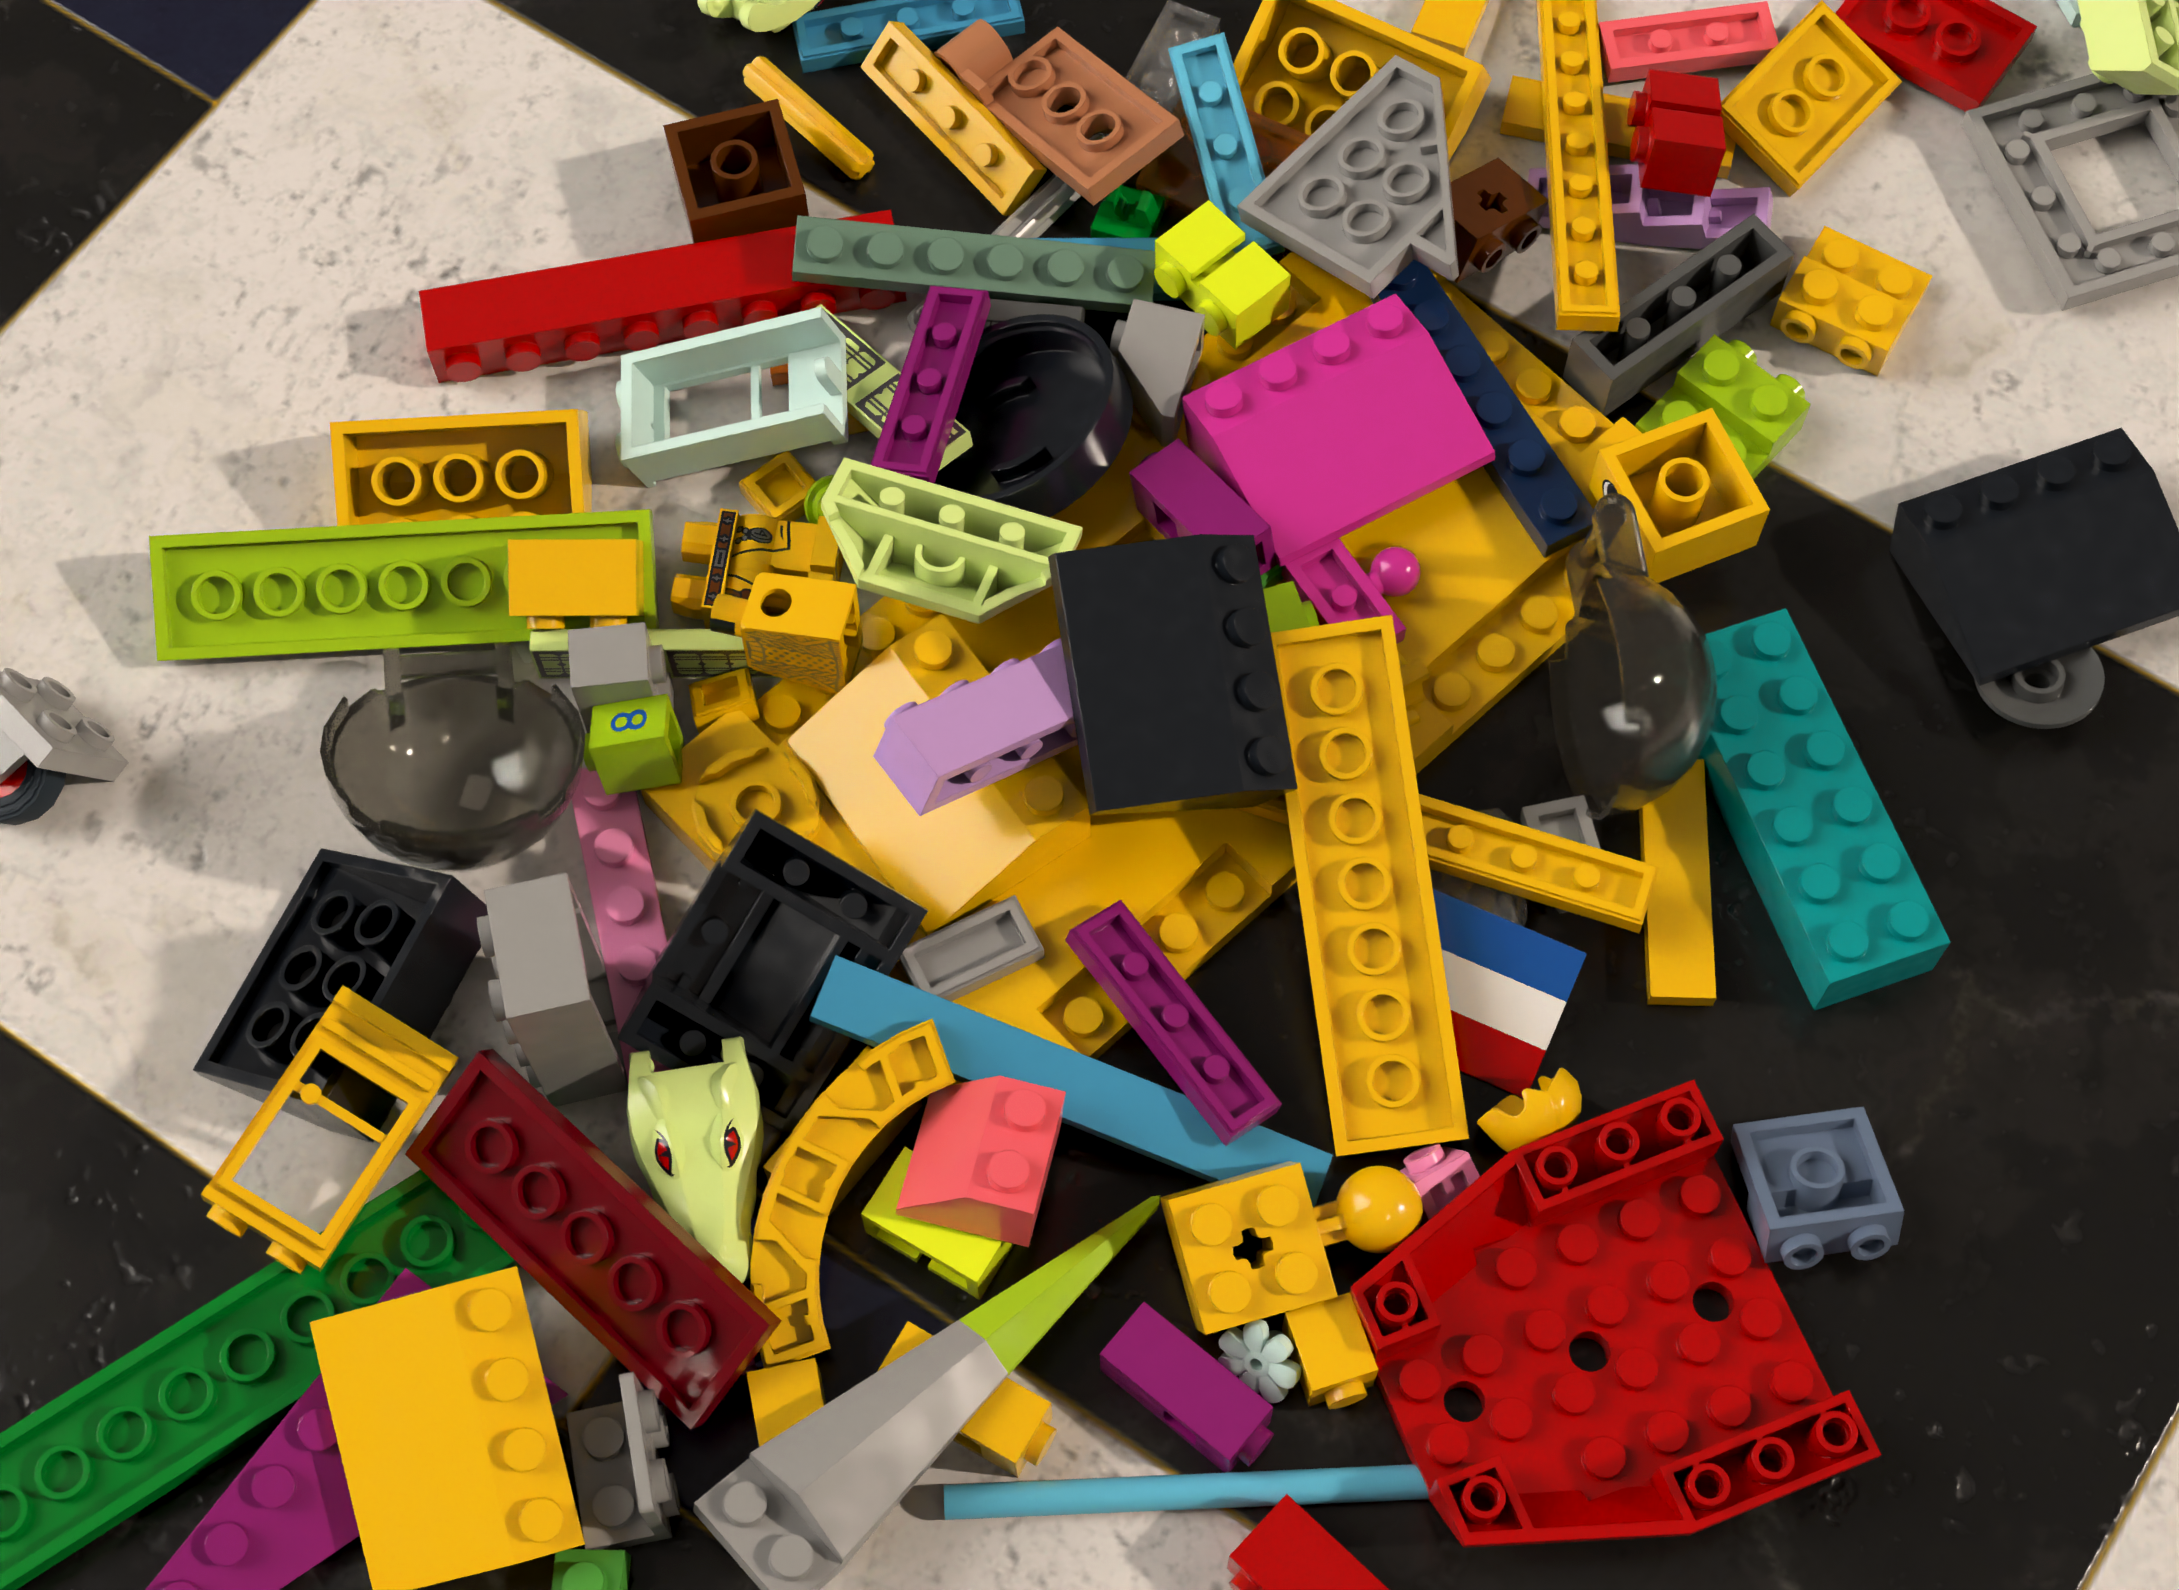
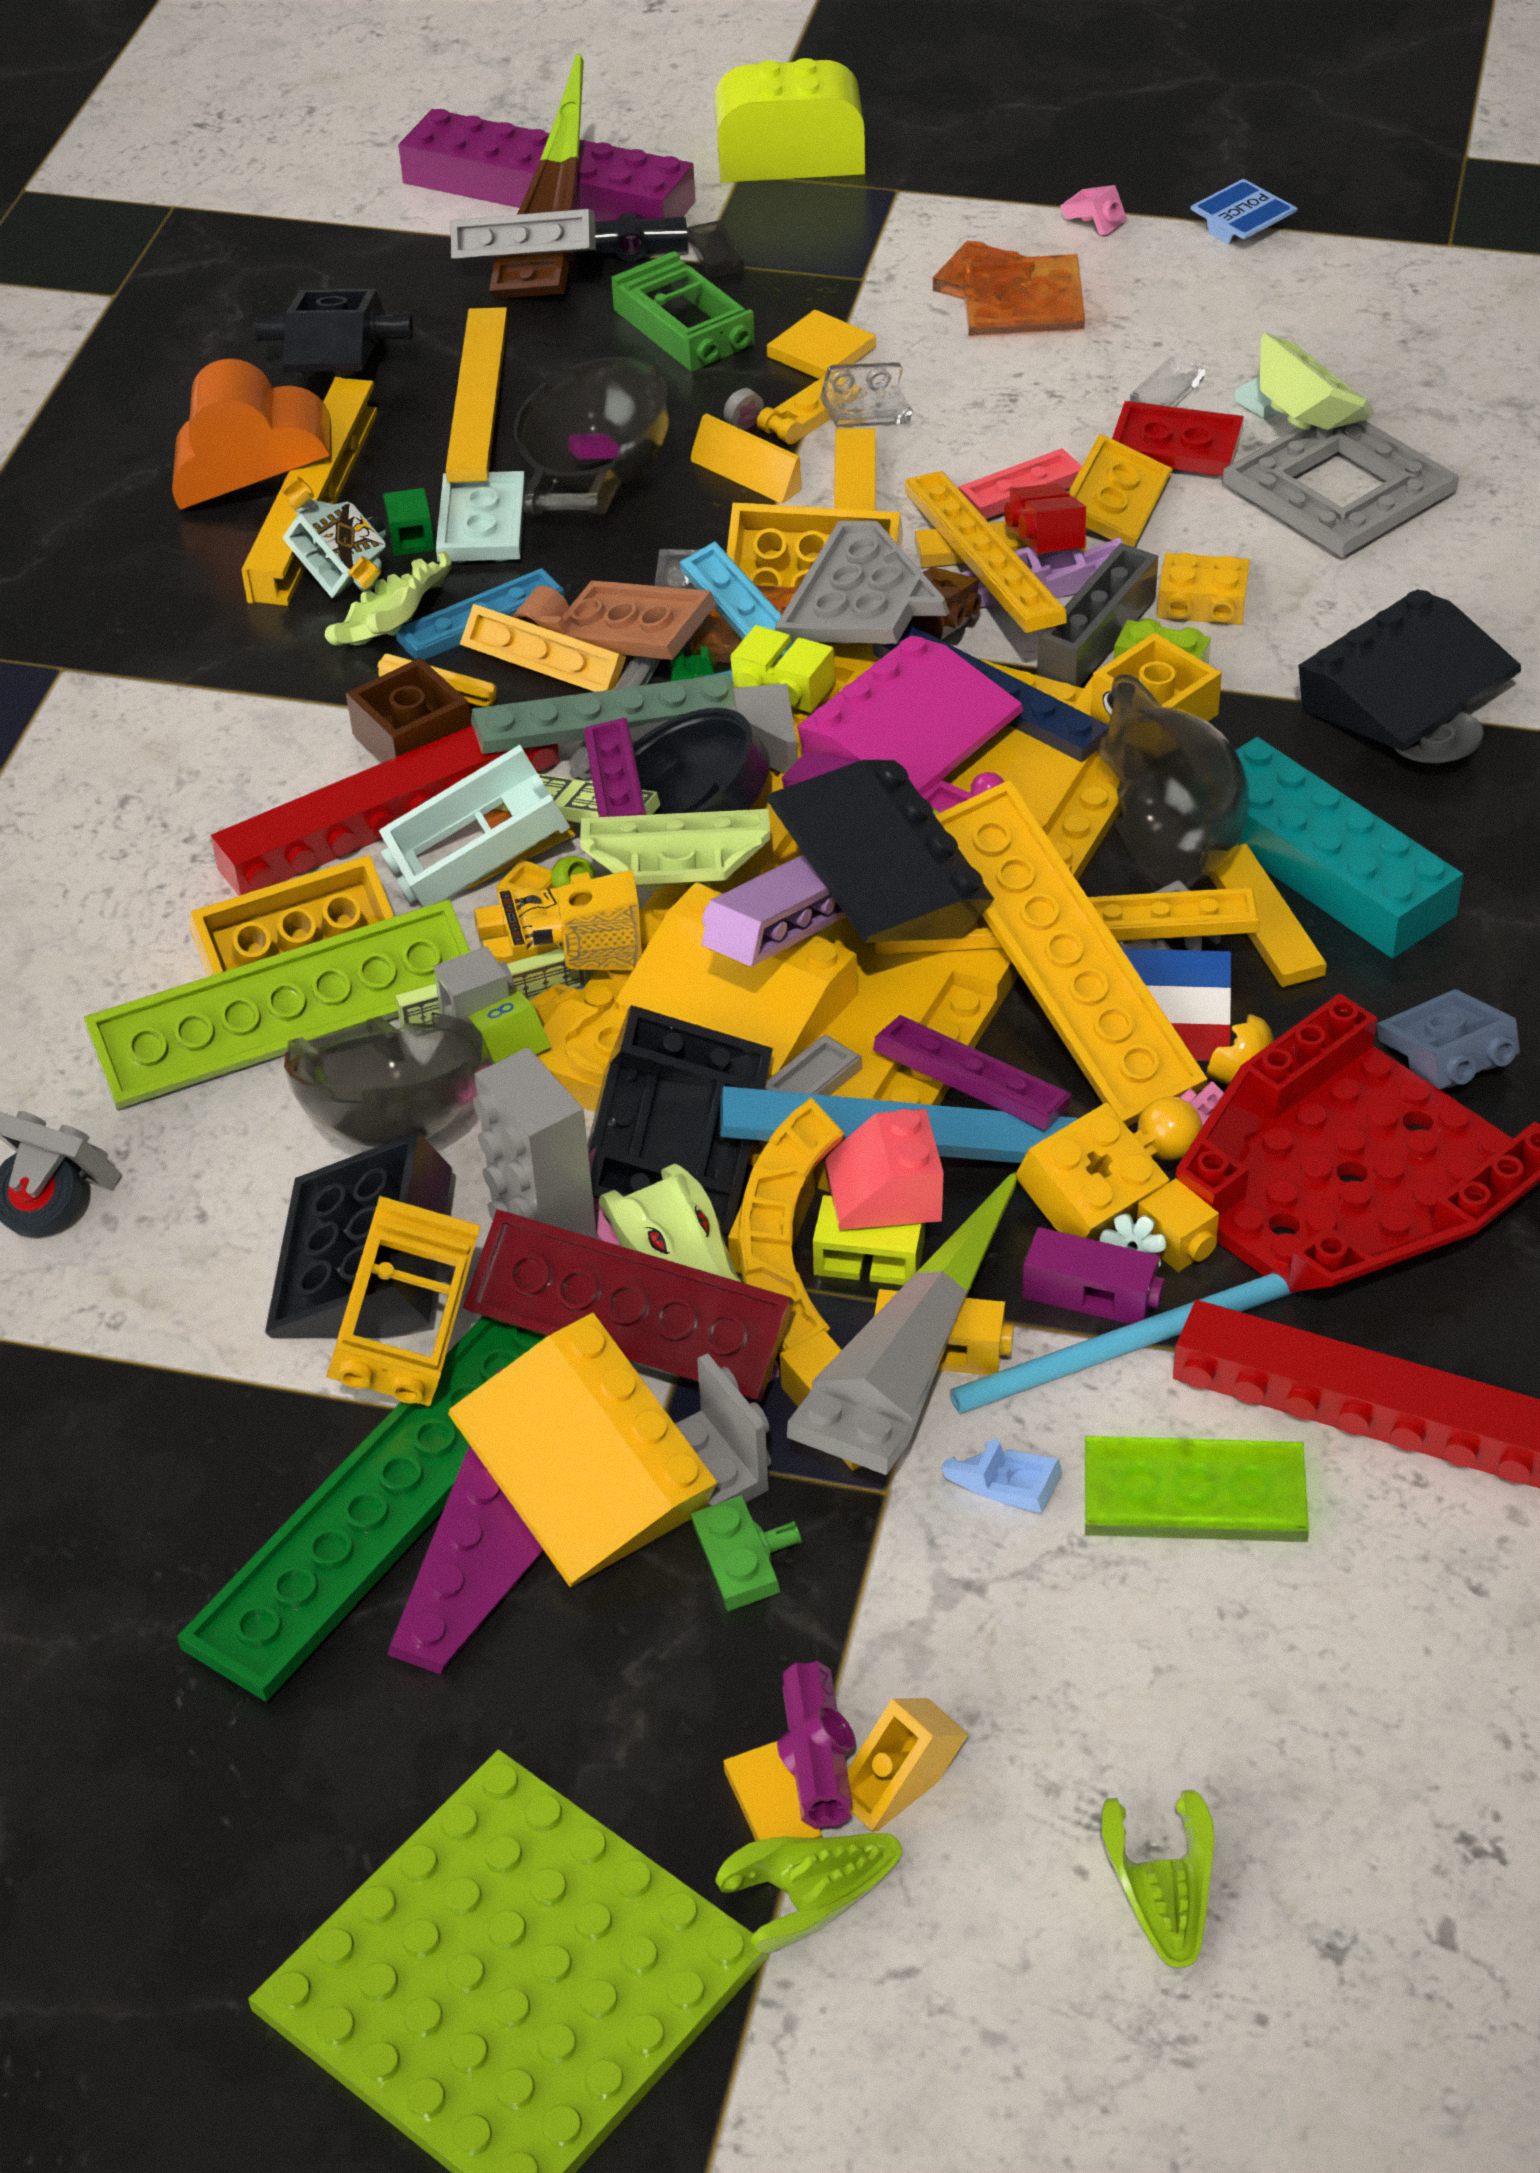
camera: 20 degrees left, 20 degrees down
yellow brick [508,539,644,629] -> none

